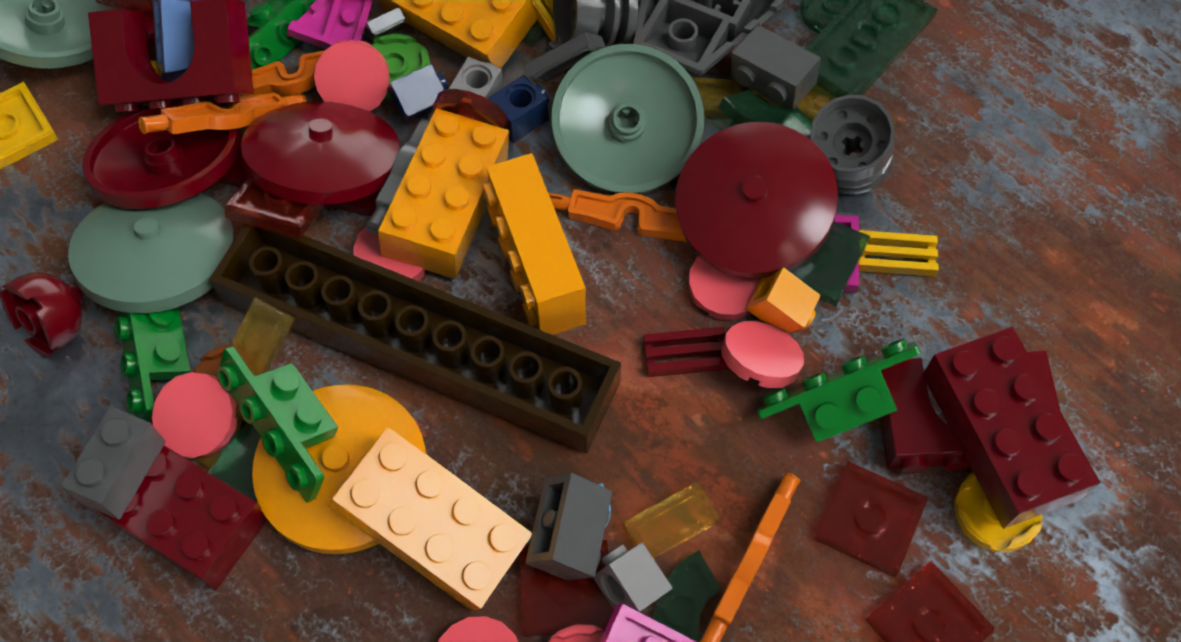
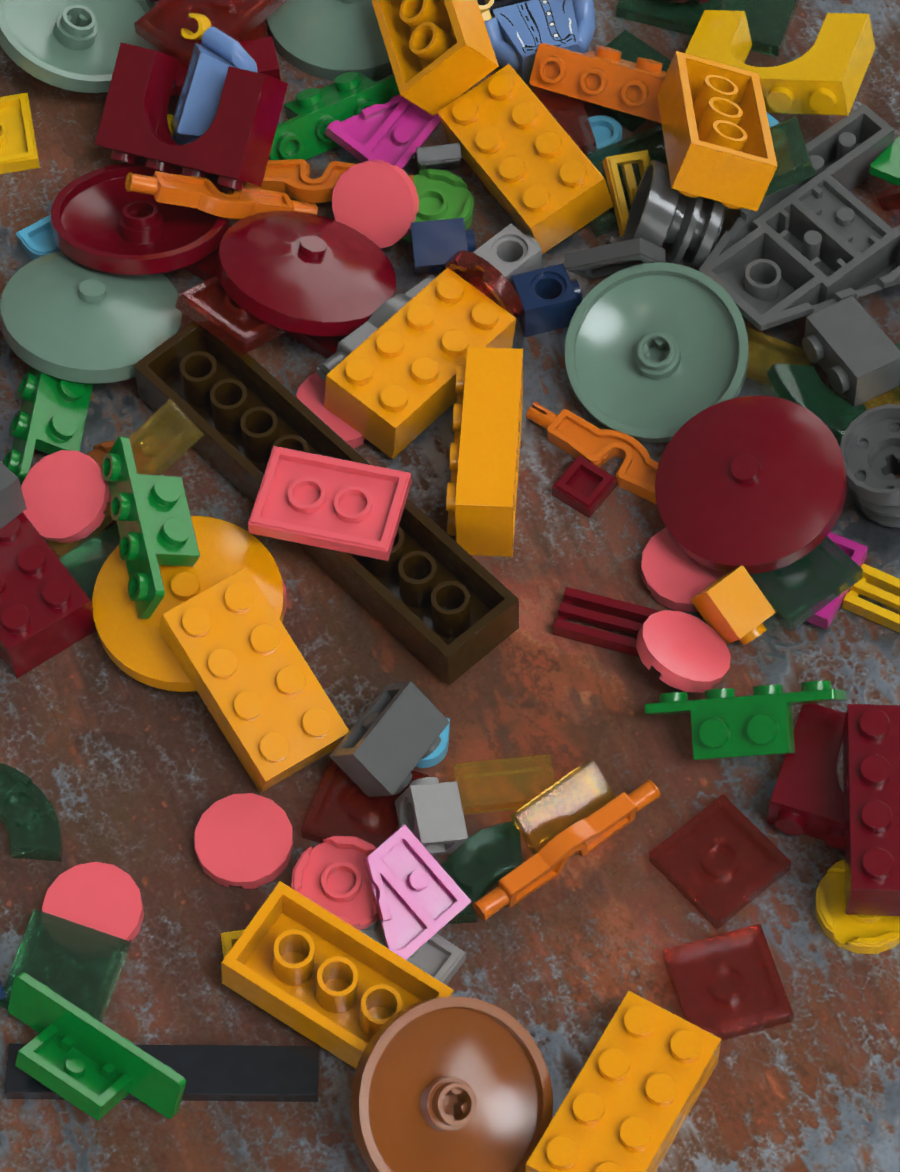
camera: 25 degrees right, 5 degrees down
none -> medium azure tile [16,215,61,261]
none -> coral tile [248,446,412,561]
none -> clear yellow tile [510,760,616,855]
none -> dark red tile [552,455,617,518]

